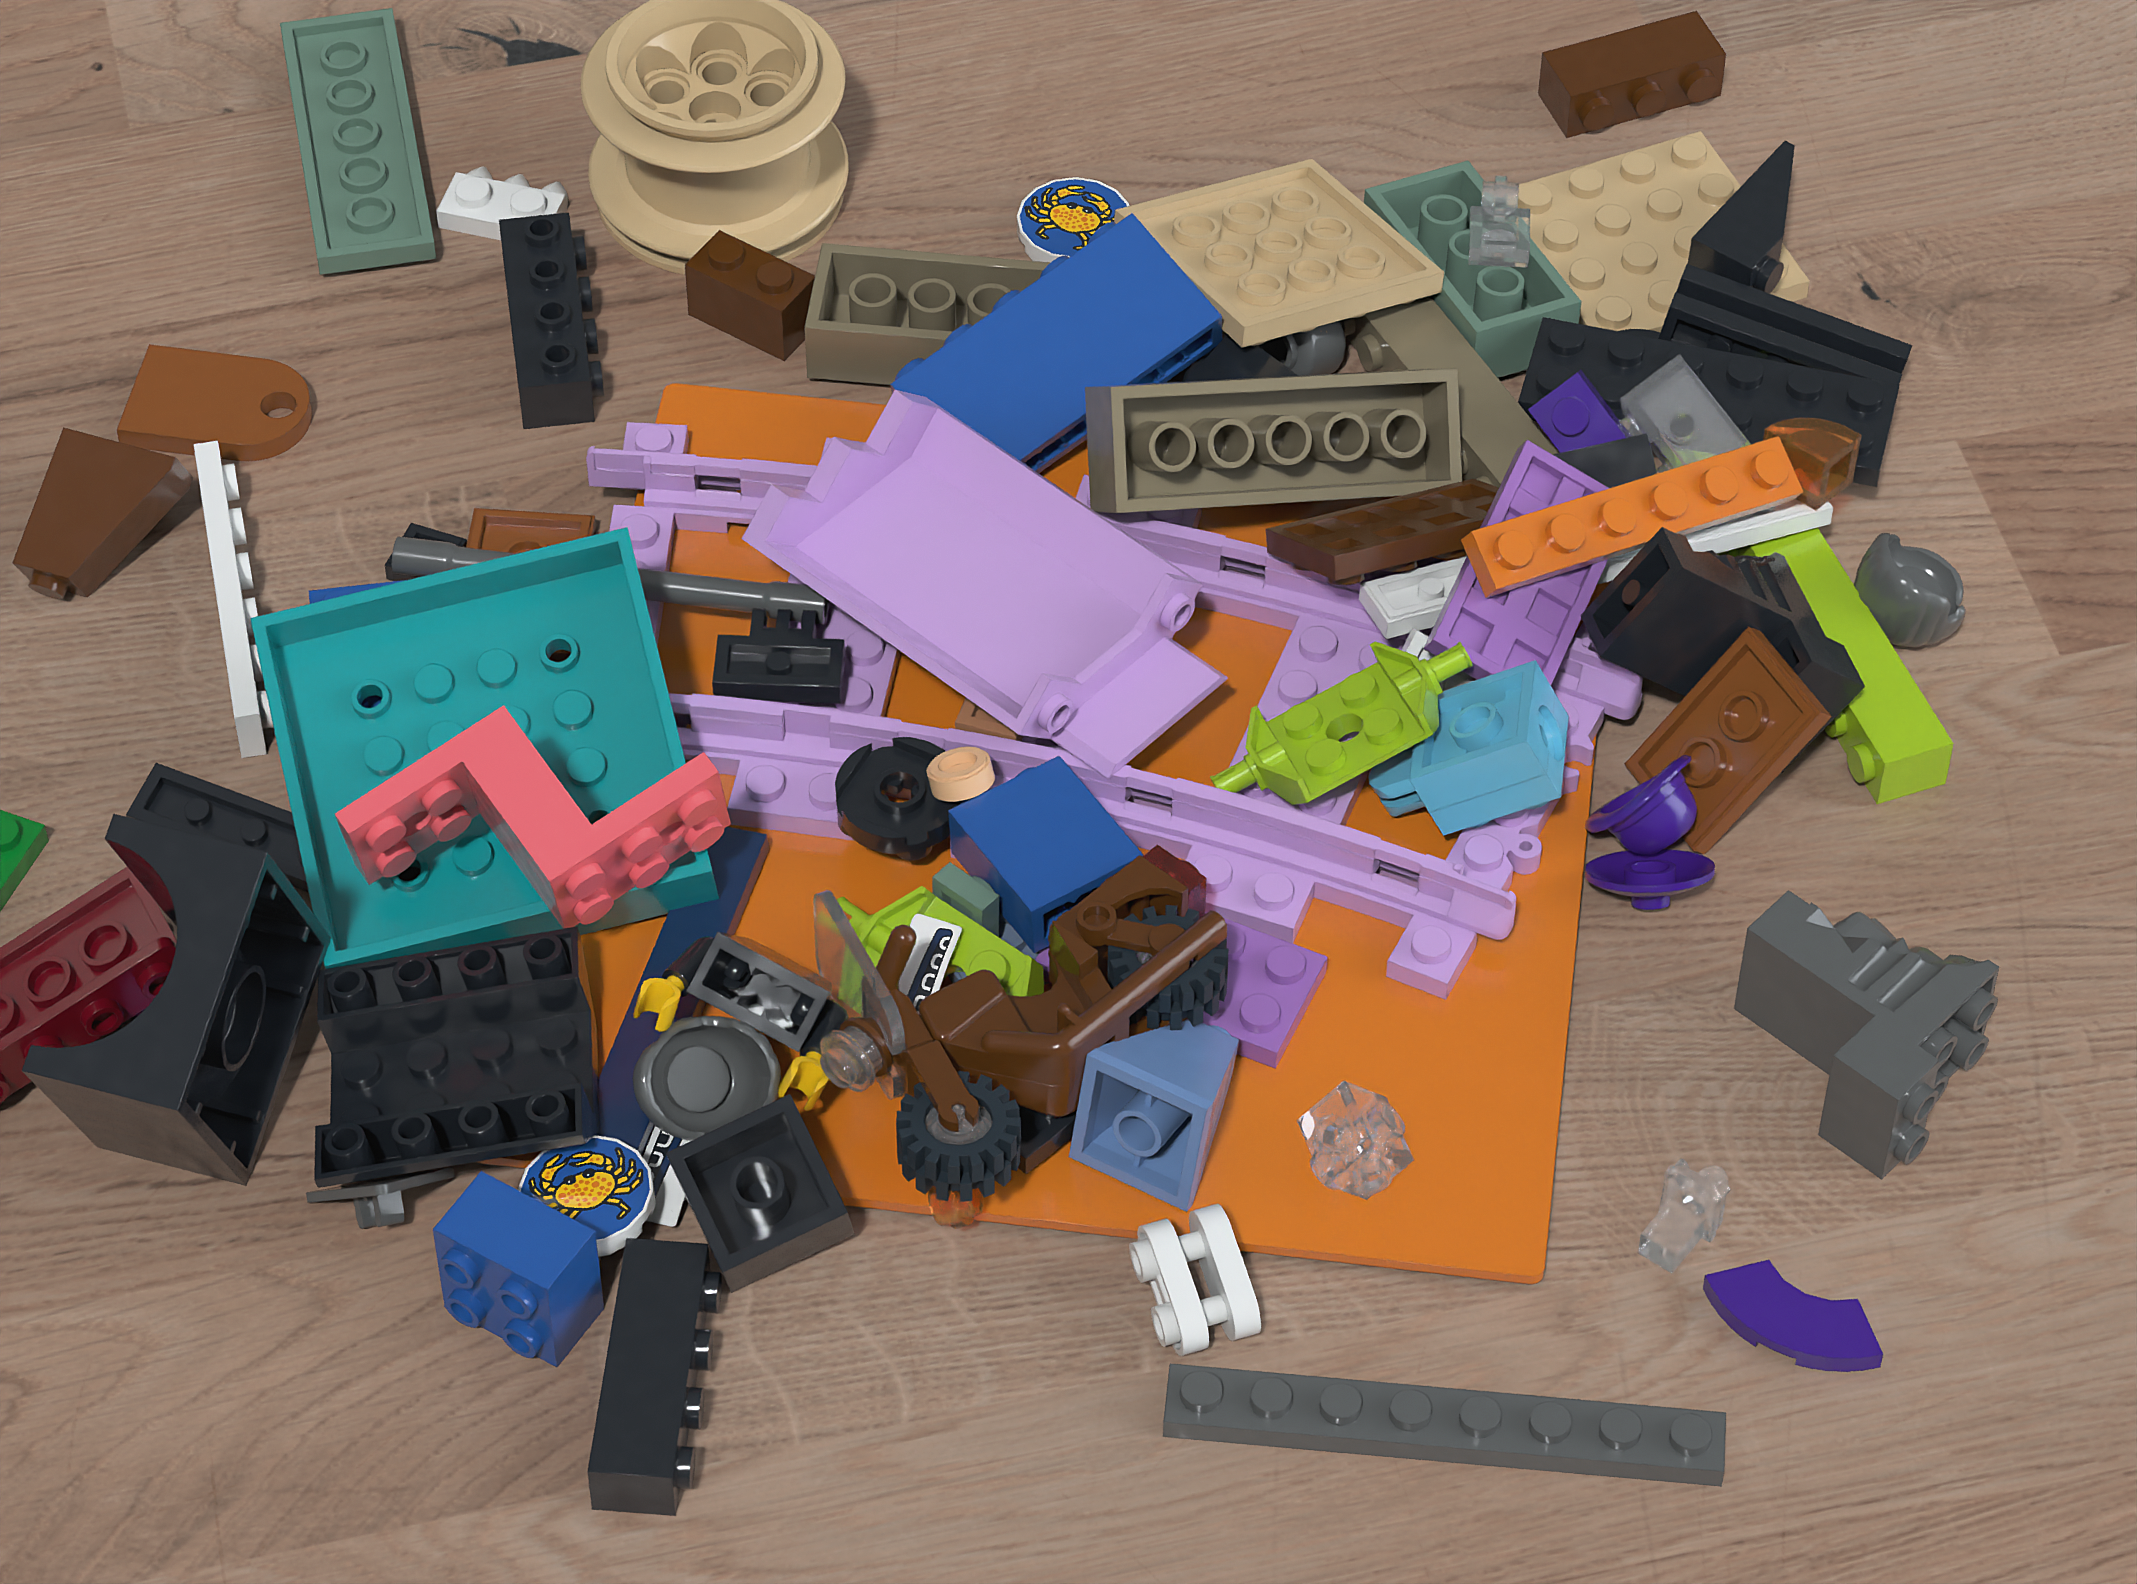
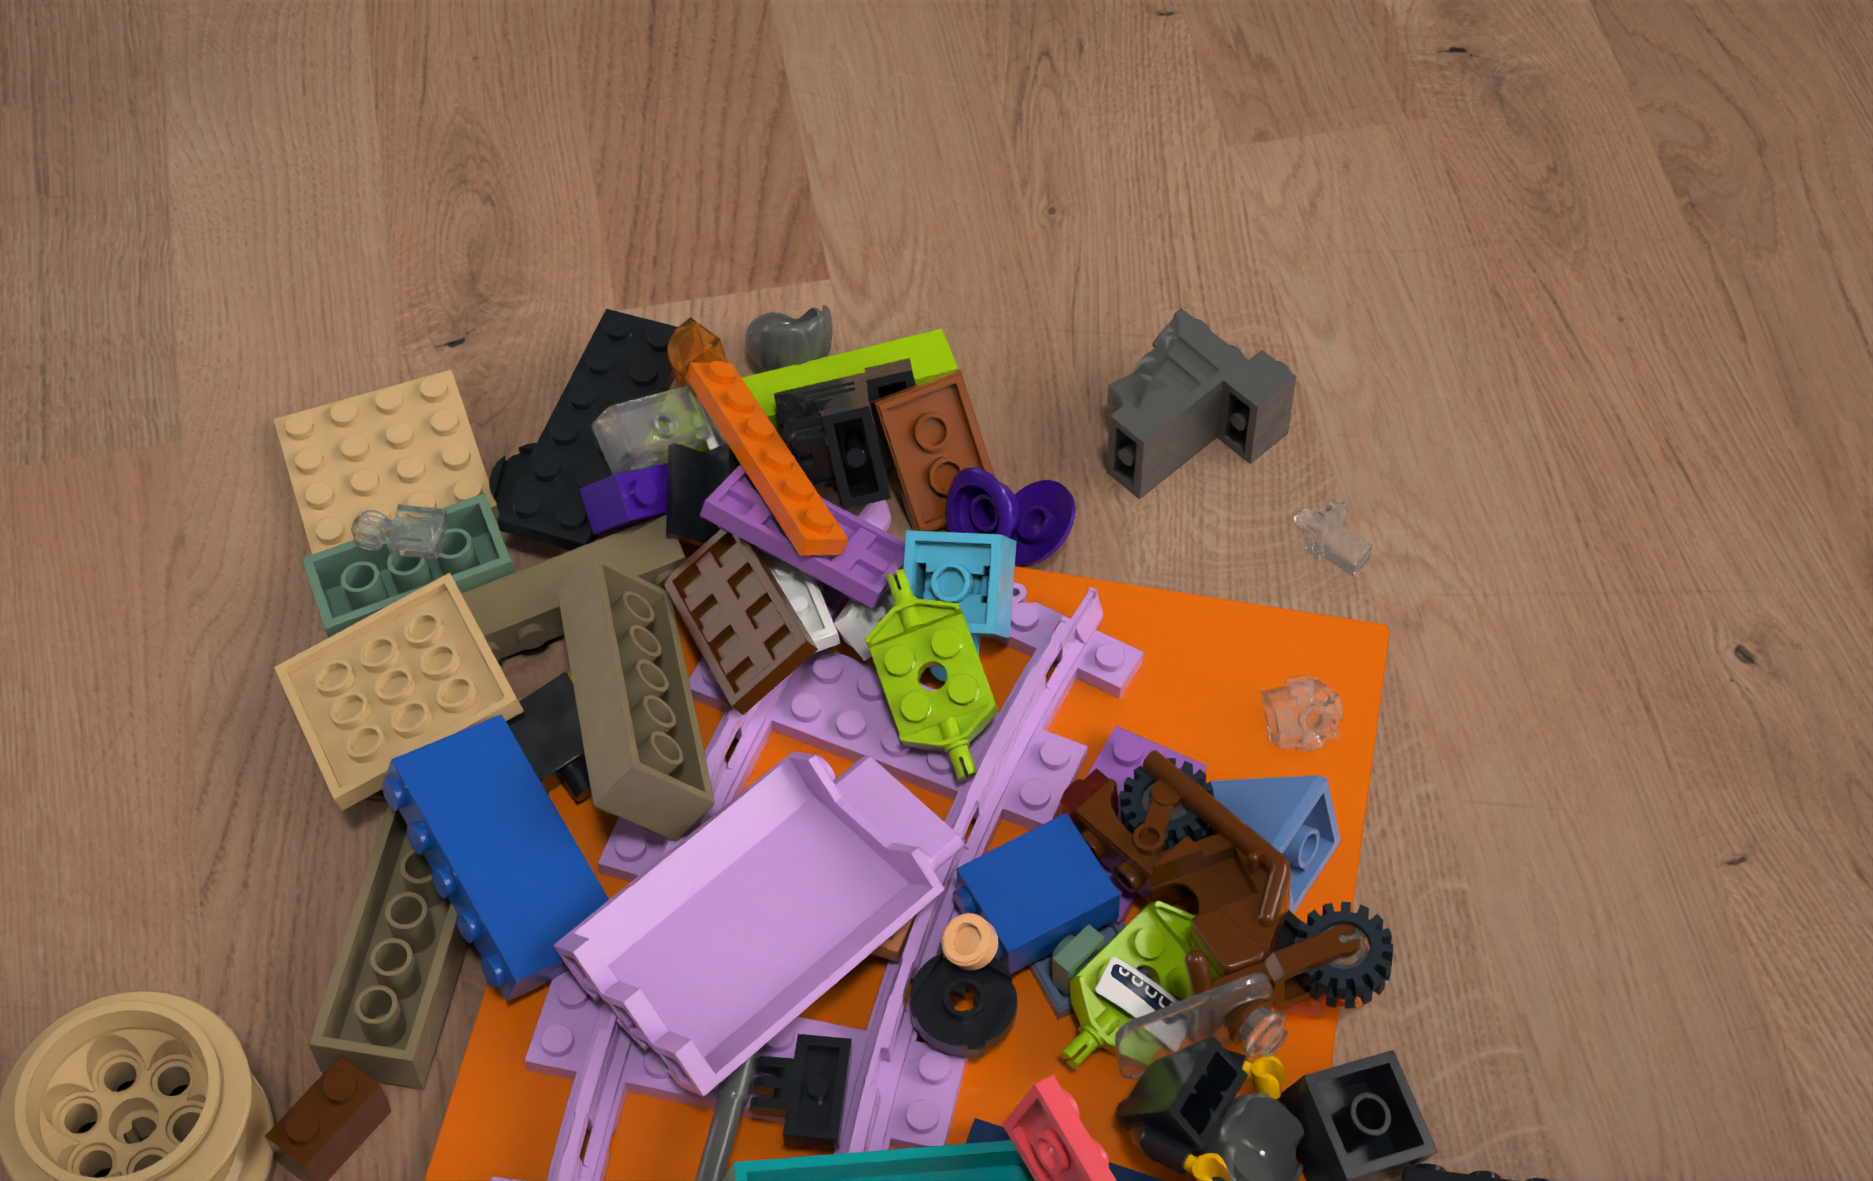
camera: 85 degrees left, 5 degrees up
tile [1017,177,1130,263] -> none
white brick [1129,1203,1261,1356] -> none
dark grey plate [1163,1363,1726,1487] -> none
reddish brown brick [1538,11,1726,138] -> none
black brick [1658,264,1912,384] -> none
black slope [1687,141,1795,293] -> none
dark purple tile [1703,1260,1883,1372] -> none

